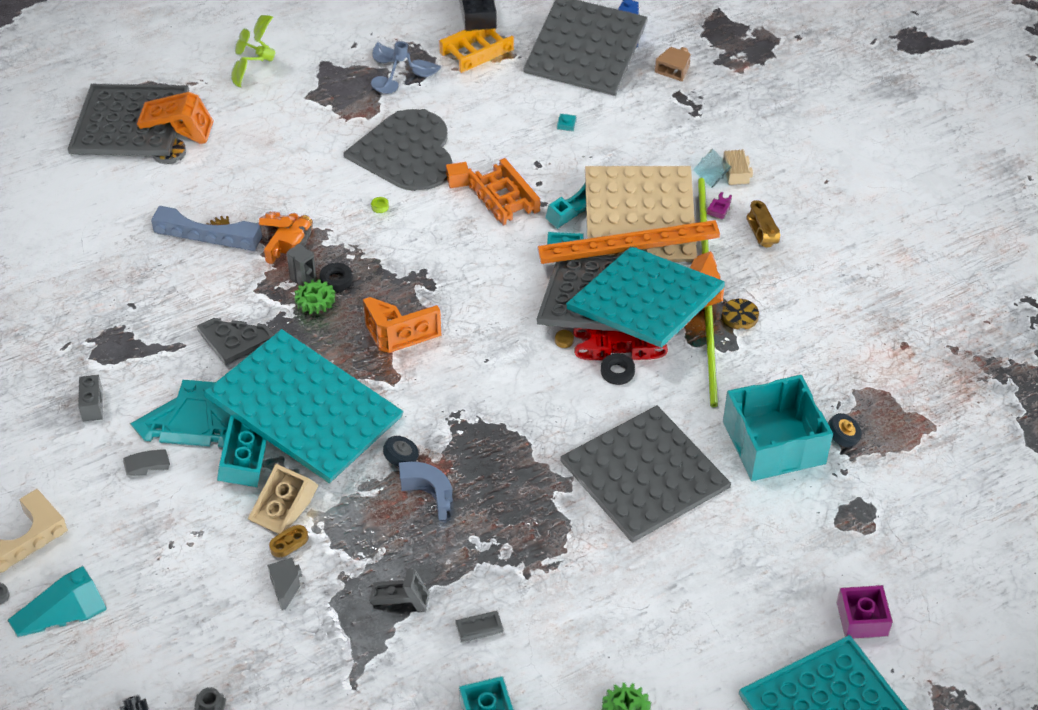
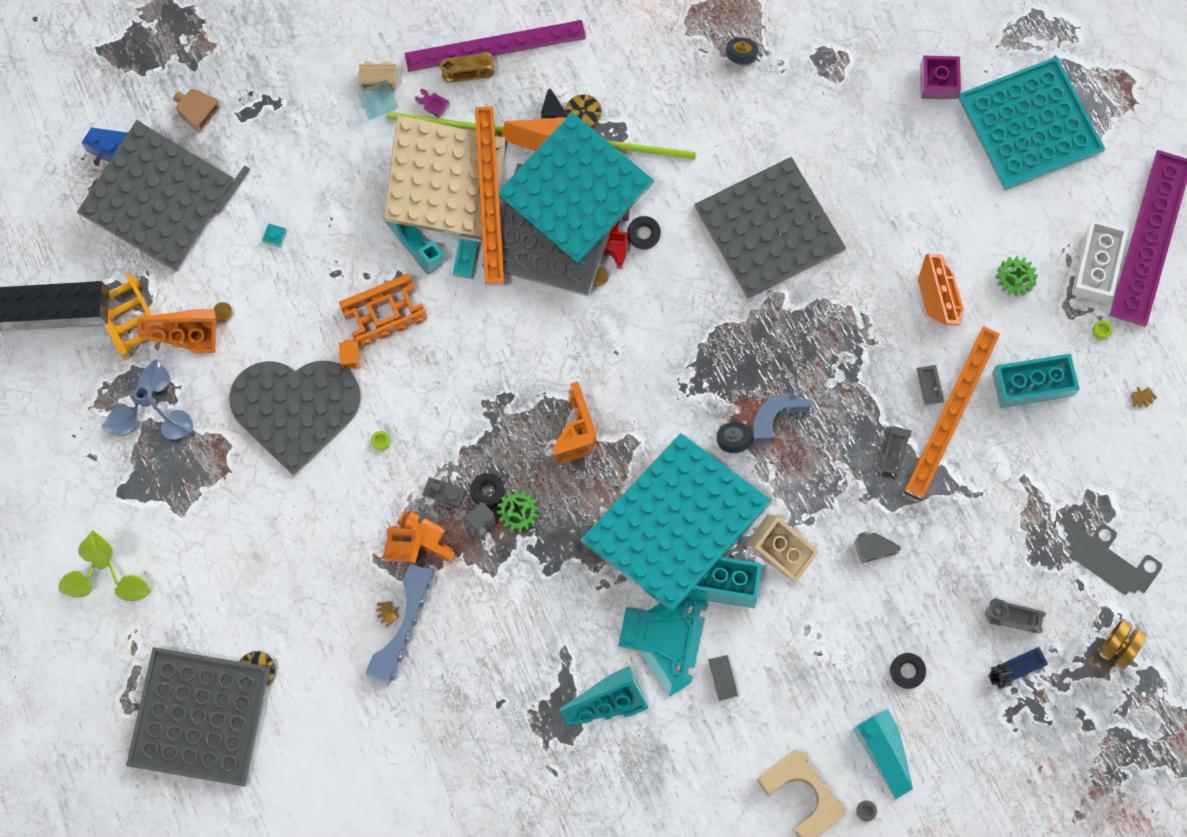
camera: 85 degrees left, 25 degrees up
dark grey brick [78,375,103,422] -> none
orange bracket [137,92,214,144] -> none
dark grey plate [197,318,274,365] -> none
pearl gold plate [269,525,309,558] -> none
teal tile [723,374,833,482] -> none
none -> orange wedge [137,309,216,353]
none -> pearl gold tile [213,302,233,322]
none -> dark grey bar [214,165,250,214]
none -> magenta plate [404,20,586,72]
none -> dark grey hinge [422,477,466,509]
none -> black slope [541,88,568,119]
none -> teal wedge [560,666,649,725]
none -> black tyre [890,653,926,689]
none -> orange plate [905,326,1000,499]
none -> orange wedge [918,253,964,325]

